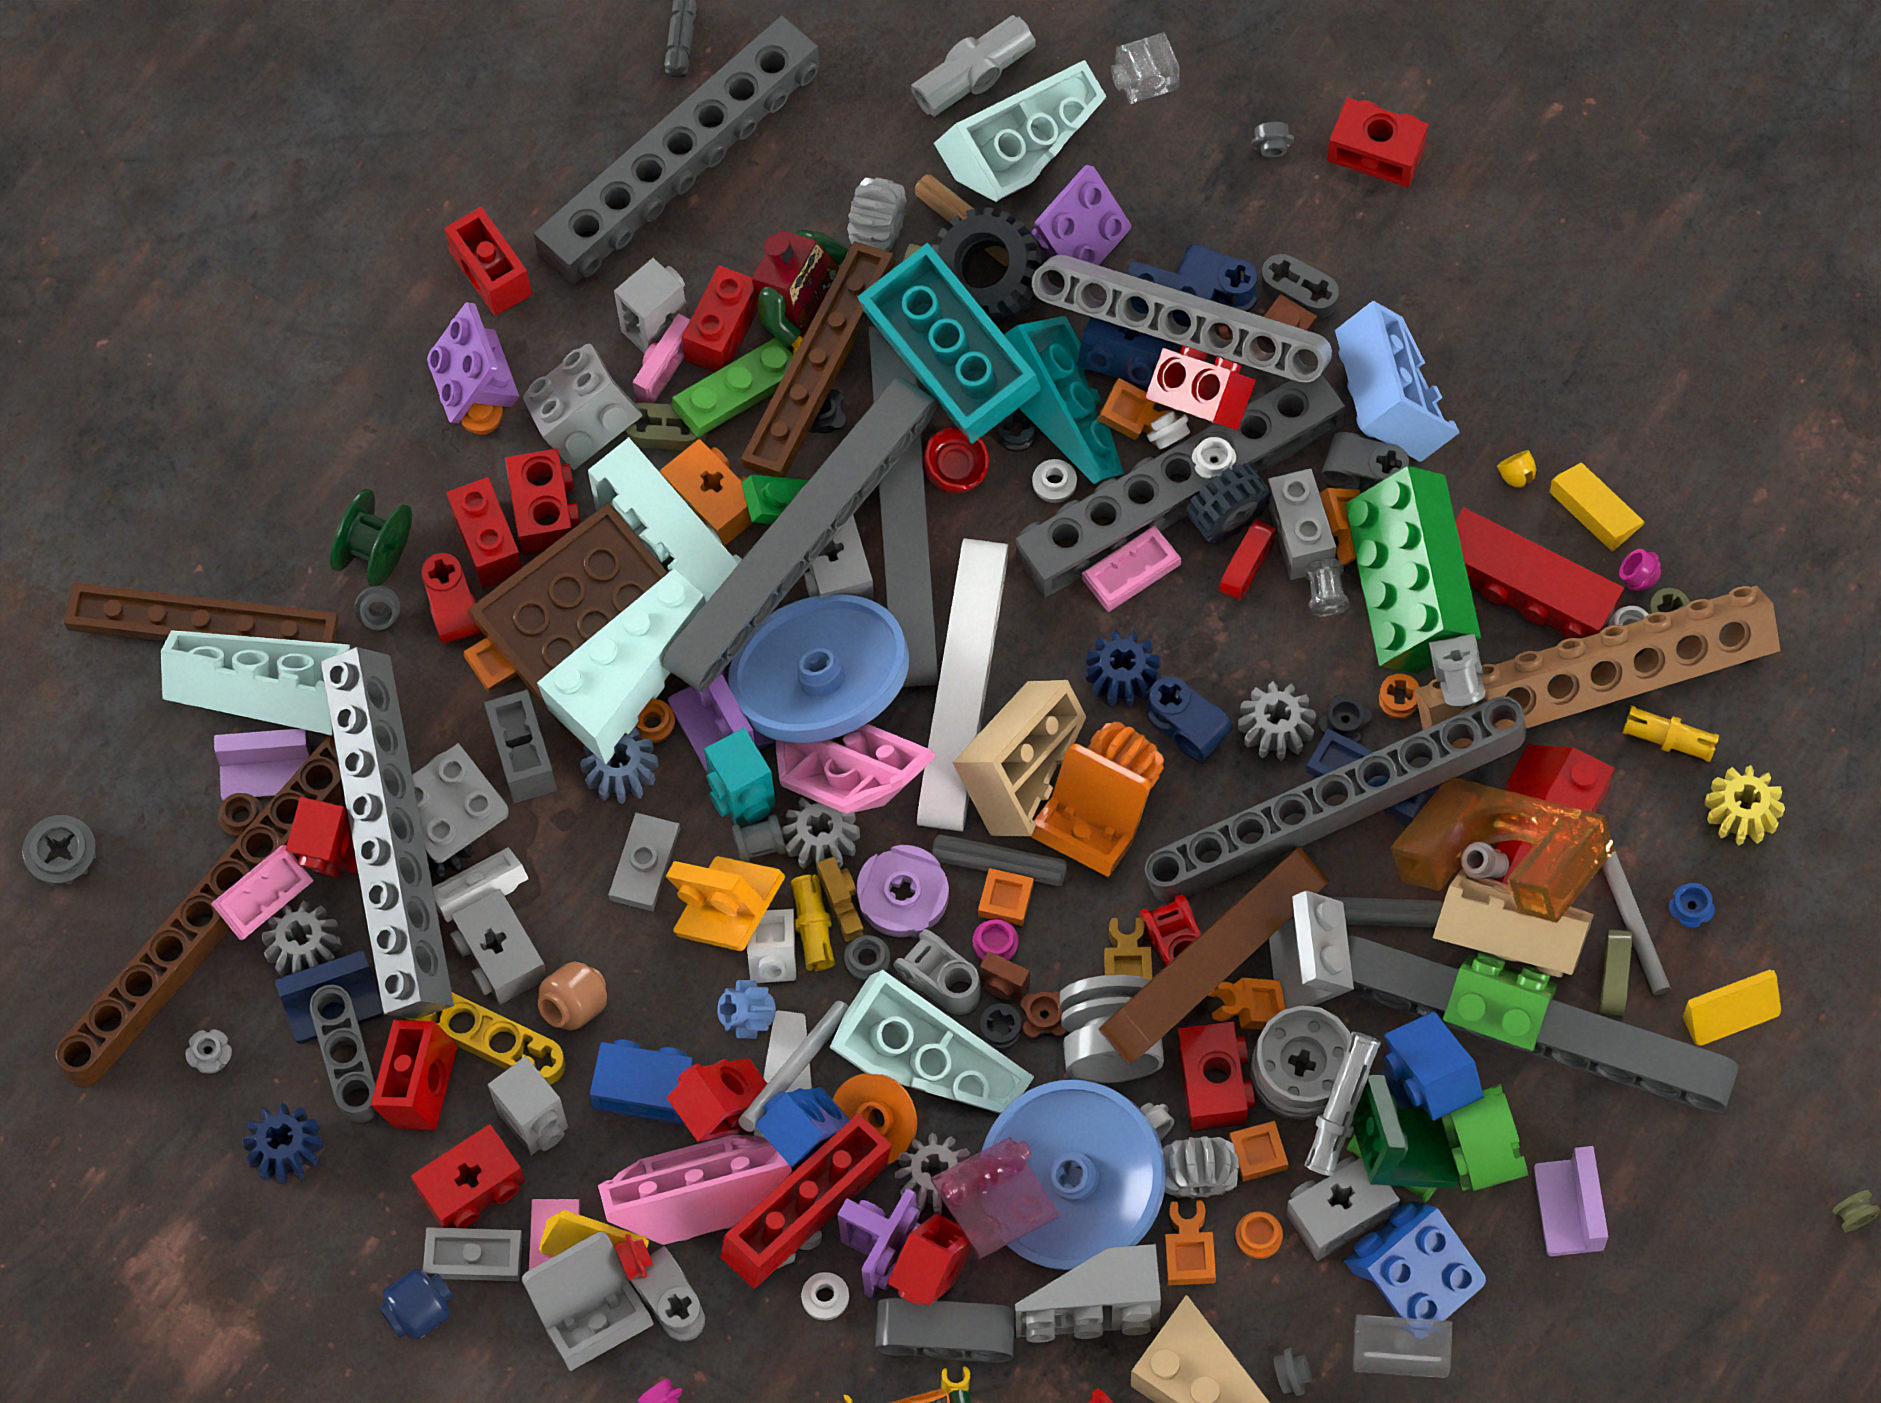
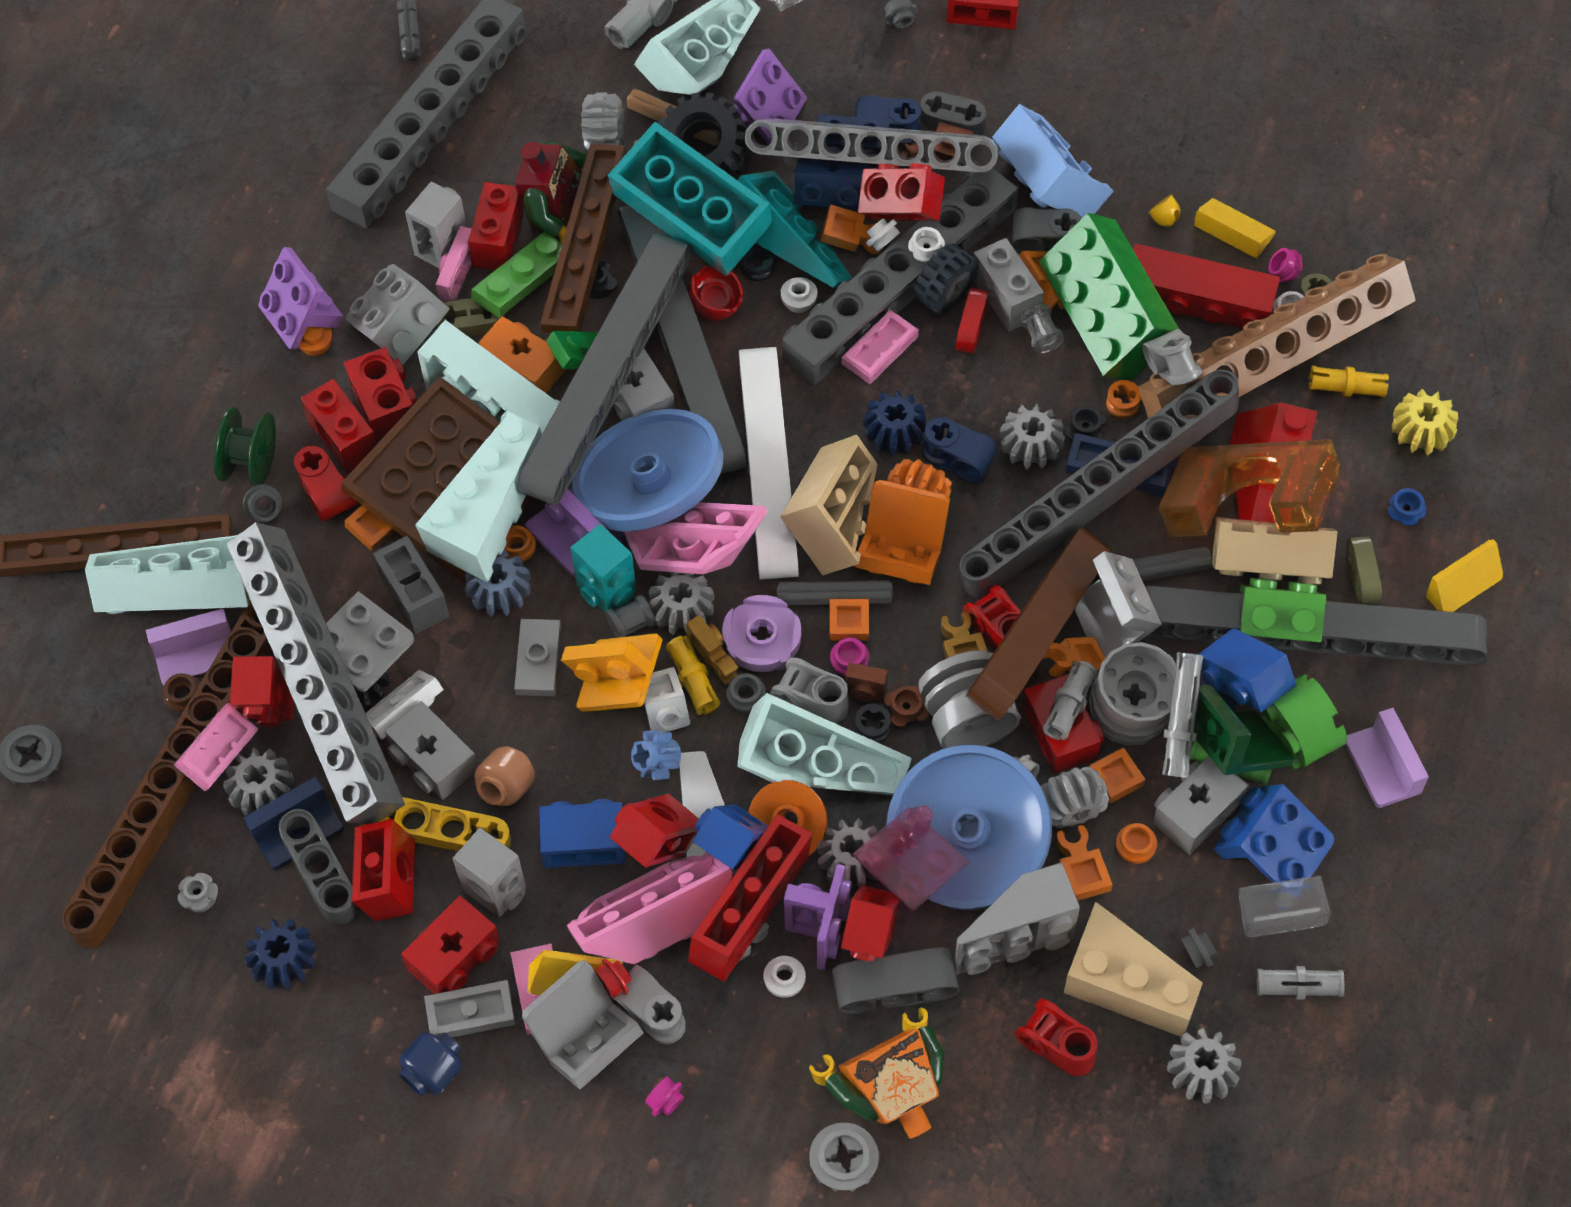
camera: 15 degrees left, 5 degrees down
red brick [444,206,532,317] -> none
light grey bar [738,1001,849,1132] -> none
light grey pin [1461,842,1509,879] -> none
light grey bar [1587,823,1671,996] -> none
none -> light grey pin [1043,661,1098,741]

